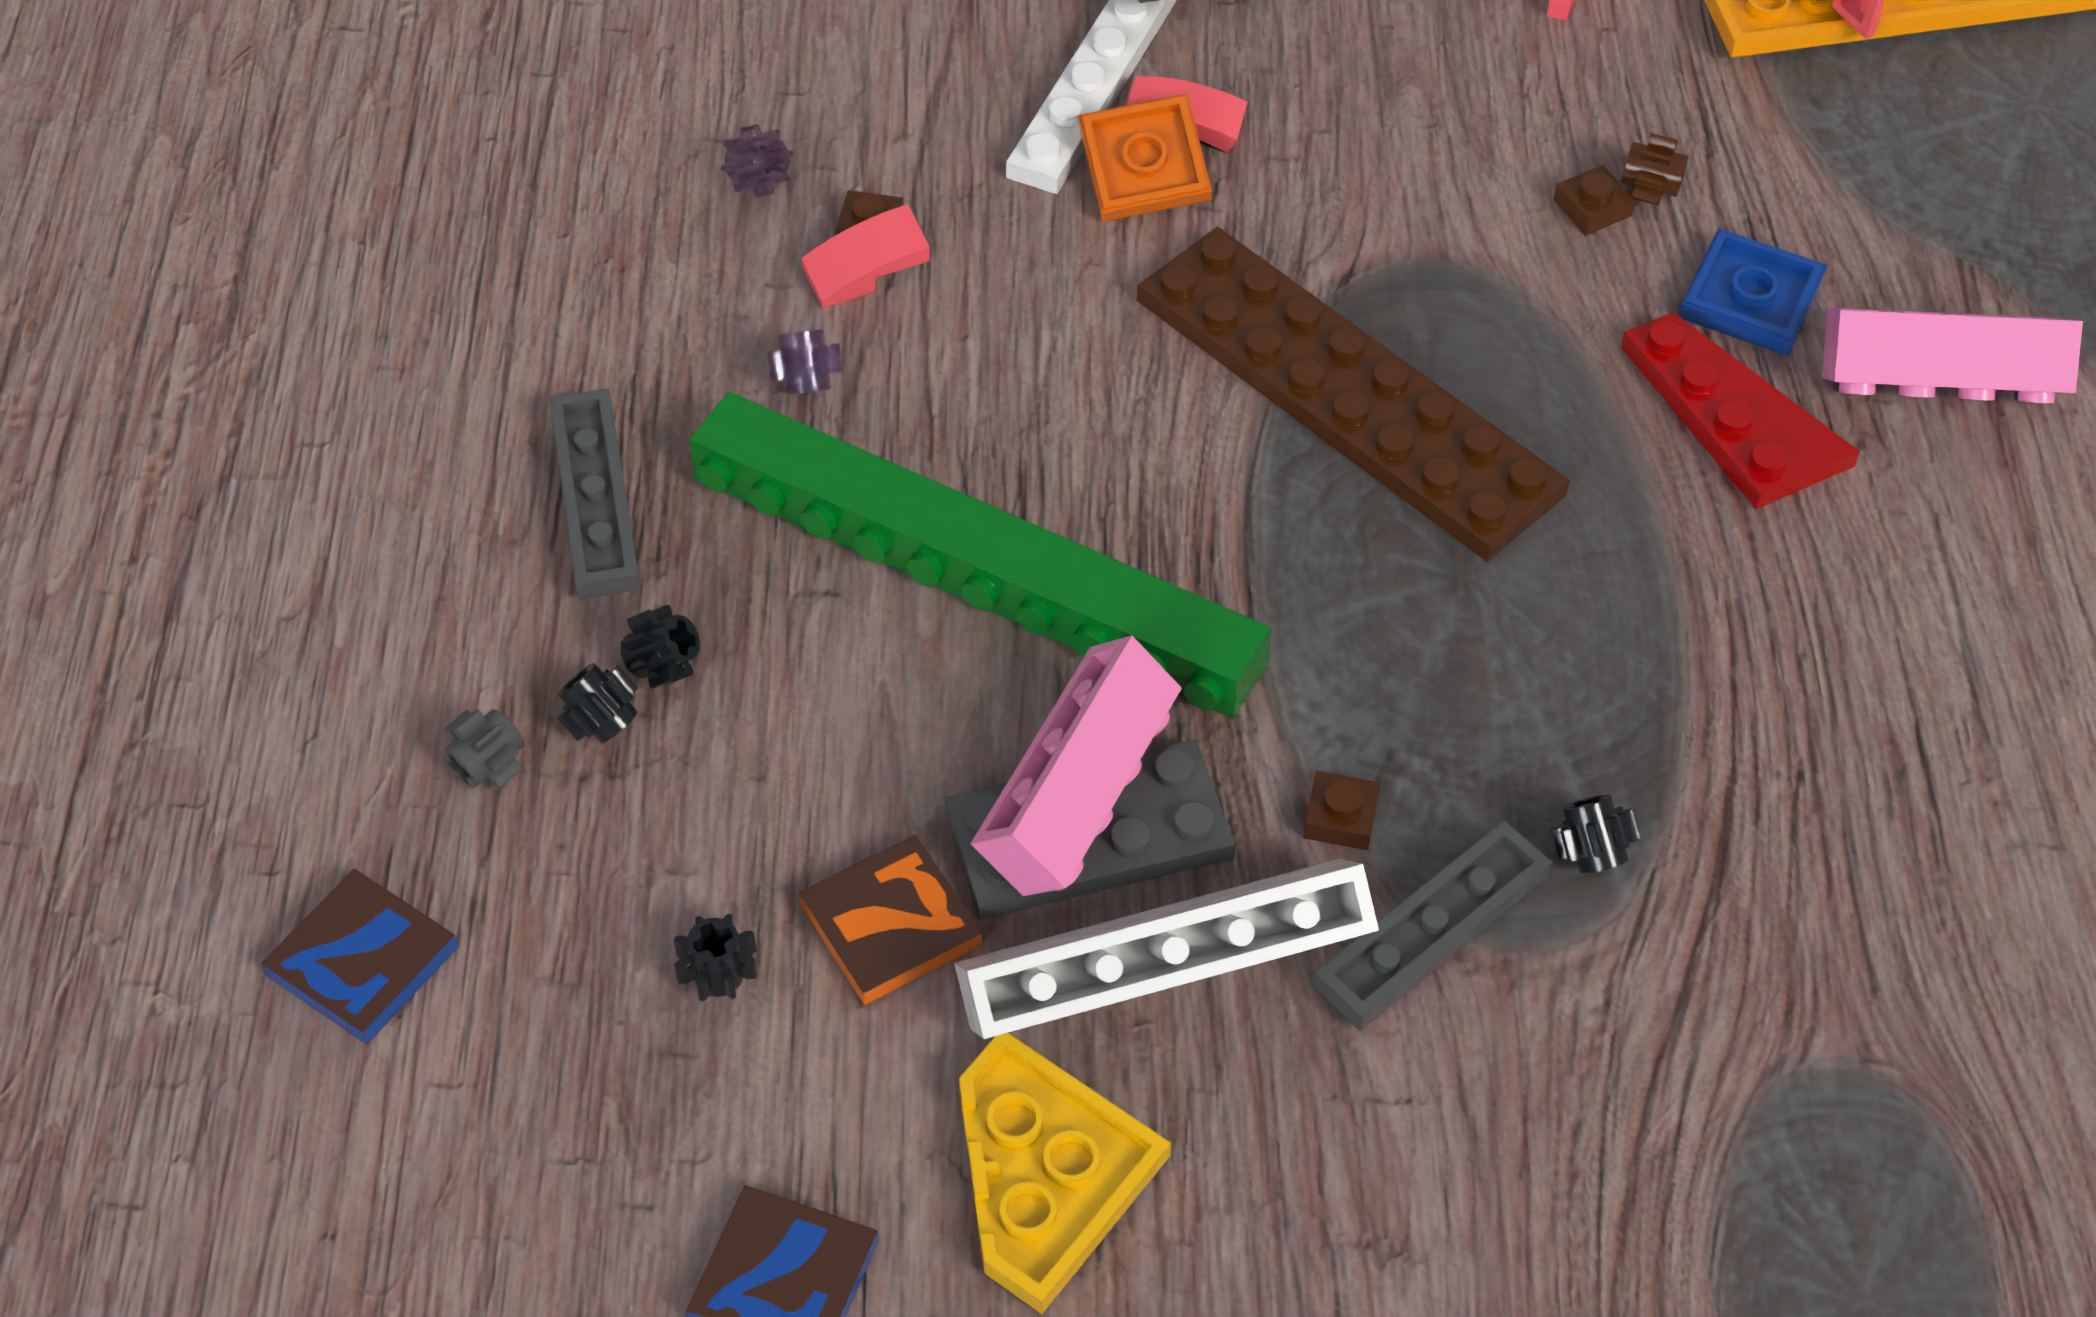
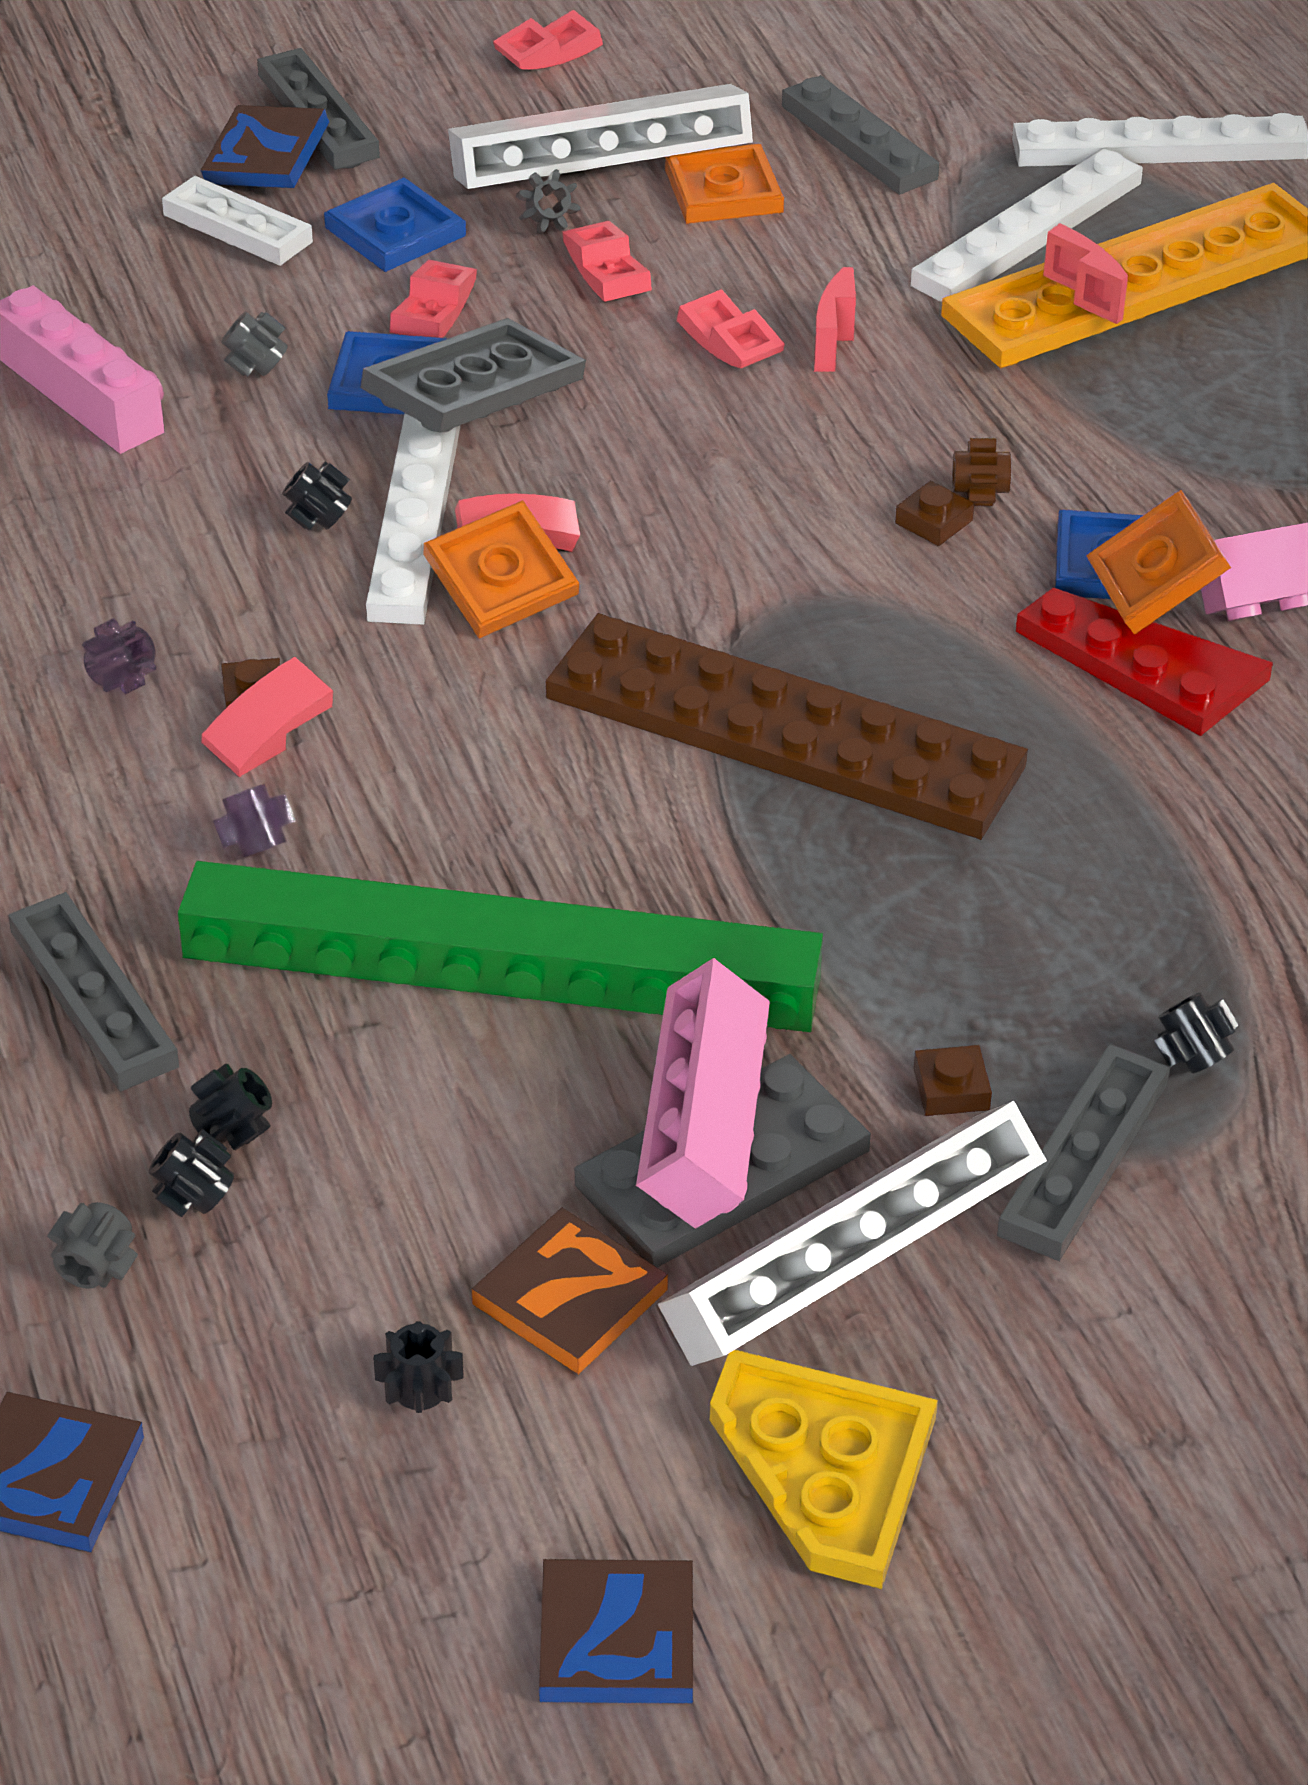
camera: 20 degrees left, 10 degrees down
none -> black gear [282,461,352,530]
none -> orange tile [1086,490,1232,634]

